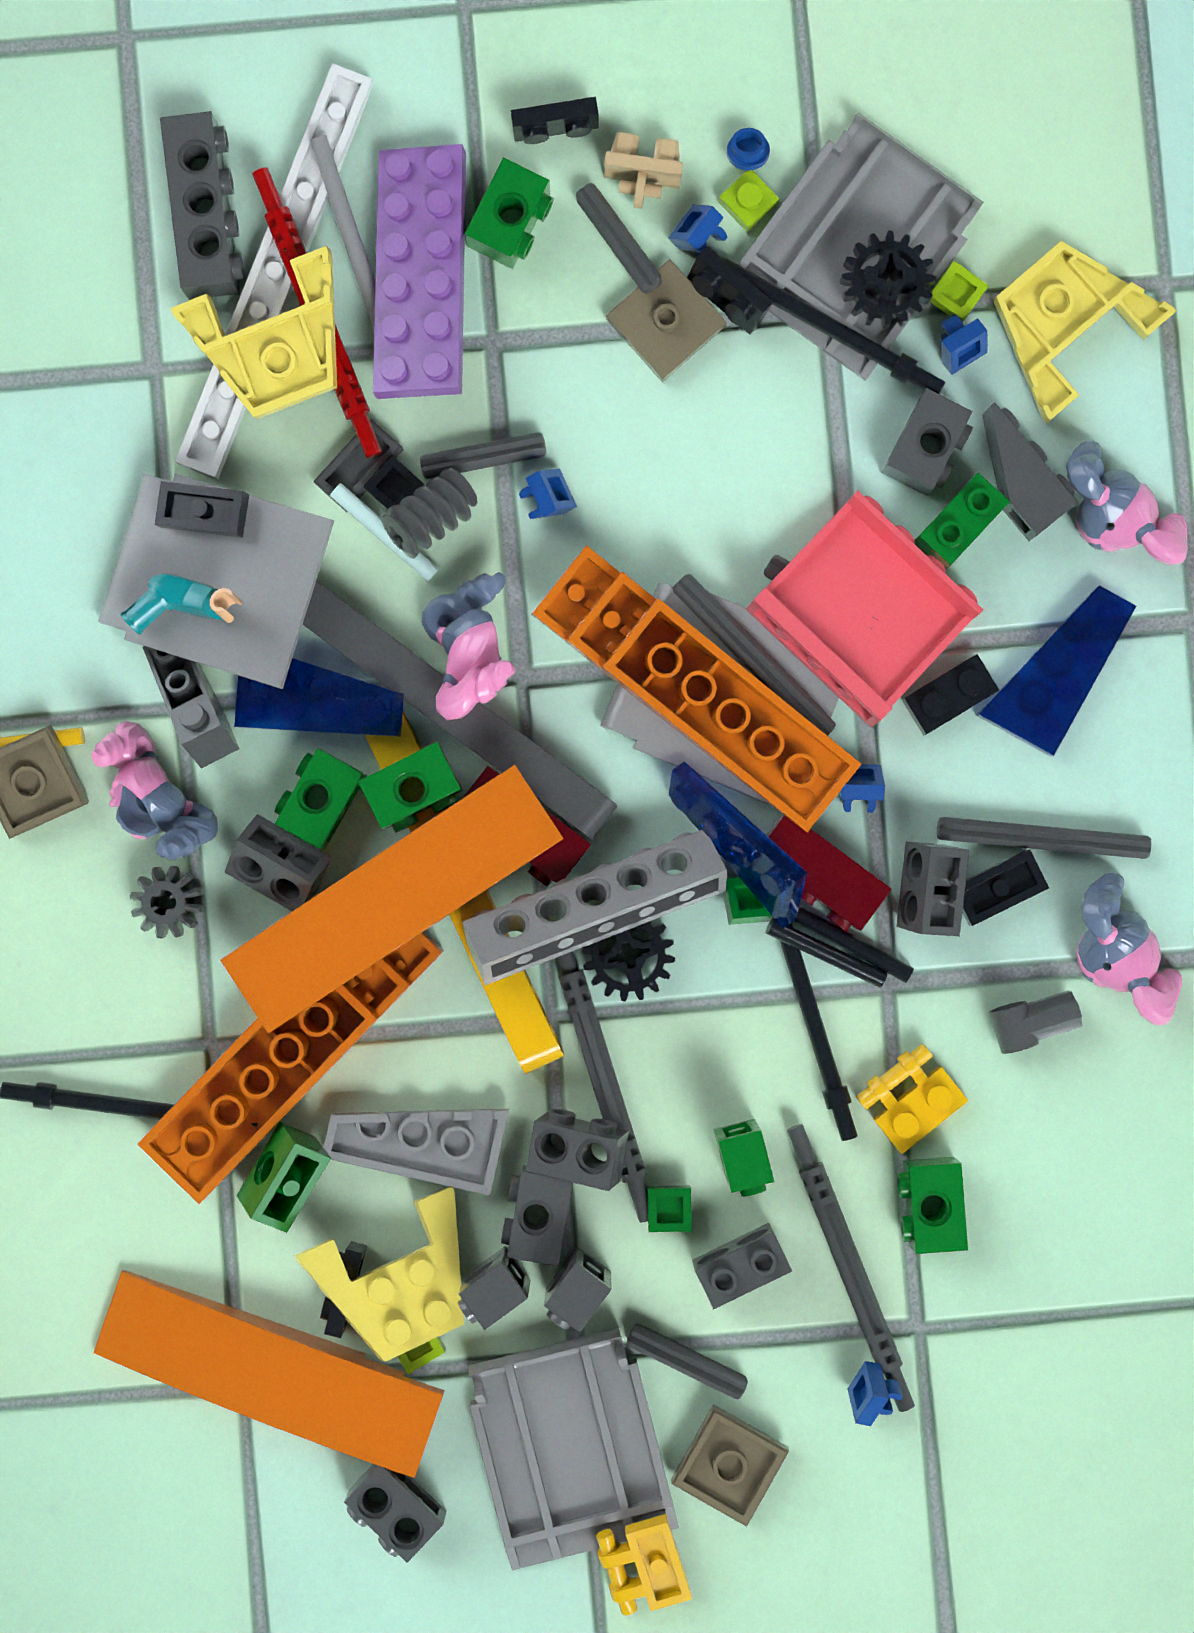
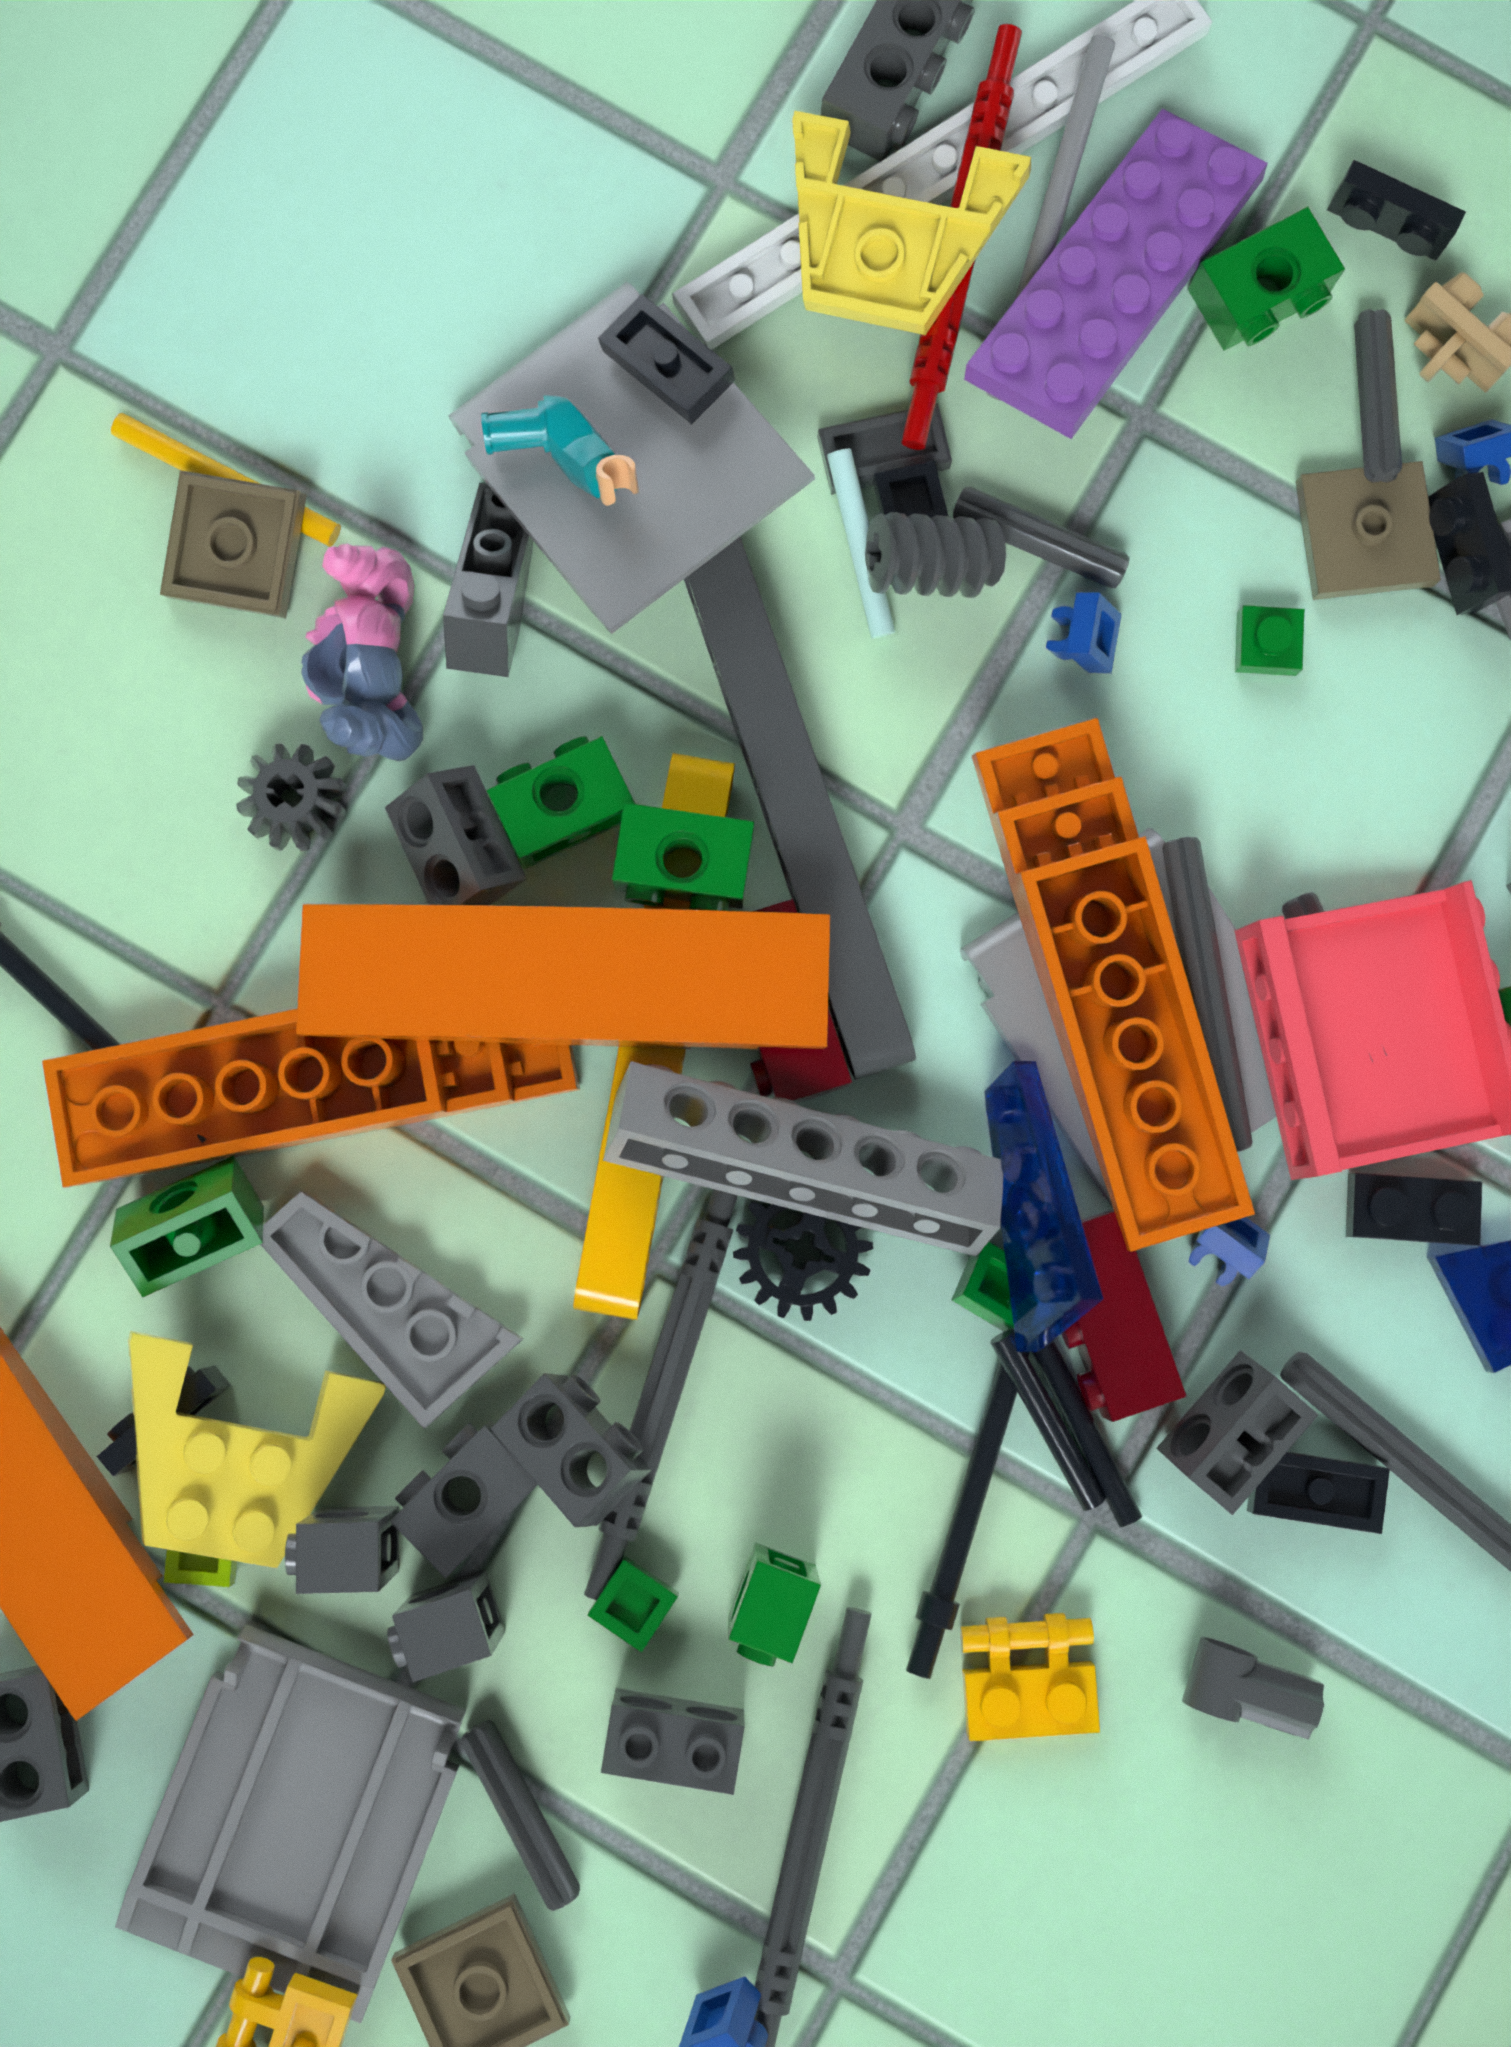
camera: 25 degrees right, 5 degrees down
clear blue wing [234,658,404,737] -> none
hair [422,572,515,720] -> none
green brick [897,1157,968,1254] -> none
hair [1077,873,1182,1025] -> none
none -> green plate [1235,605,1305,676]

